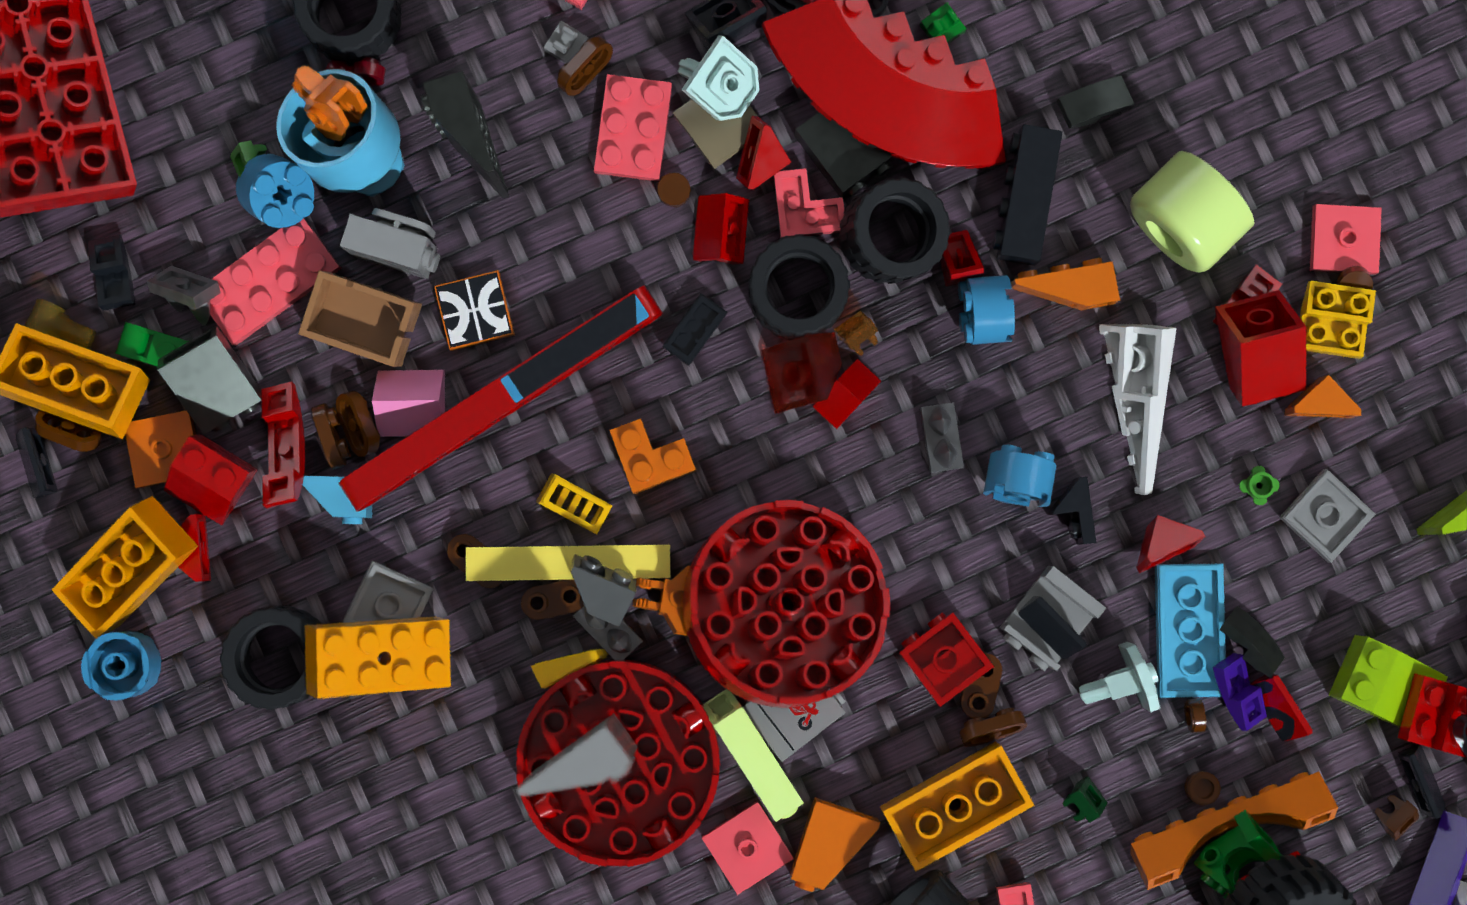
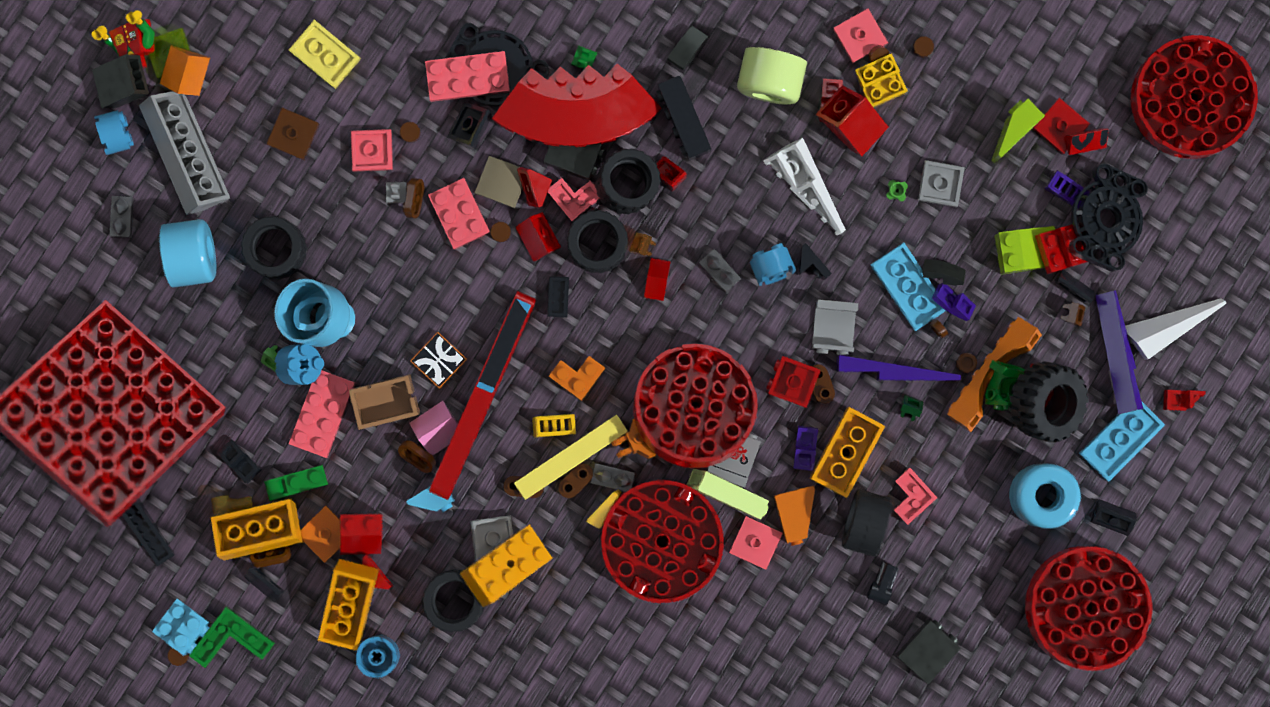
camera: 25 degrees left, 0 degrees up
flat silver tile [147,266,221,326] -> none
brick [157,325,262,434] -> none
red slope [261,381,305,508] -> none
orange hinge [292,65,367,141] -> none
reddish brown plate [311,403,351,470] -> none
dark red plate [325,57,386,86] -> none
light grey brick [340,208,440,279] -> none
pearl dark grey slope [421,71,509,198] -> none
light grey slope [516,713,638,796] -> none
dark grey slope [571,554,636,627] -> none
light aqua piece [678,35,759,121] -> none
clear red slope [761,332,842,414] -> none
dark azure brick [958,275,1015,345] -> none
reddish brown plate [959,708,1027,747] -> none
orange slope [1011,258,1120,310] -> none
black slope [1018,596,1087,659] -> none
light aqua piece [1079,642,1160,712] -> none
red slope [1136,515,1206,573] -> none
red slope [1250,674,1313,741] -> none
orange slope [1285,375,1361,418] -> none
none -> dark purple slope [793,426,818,471]
none -> dark purple slope [837,355,961,381]
none -> reddish brown tile [913,36,934,58]

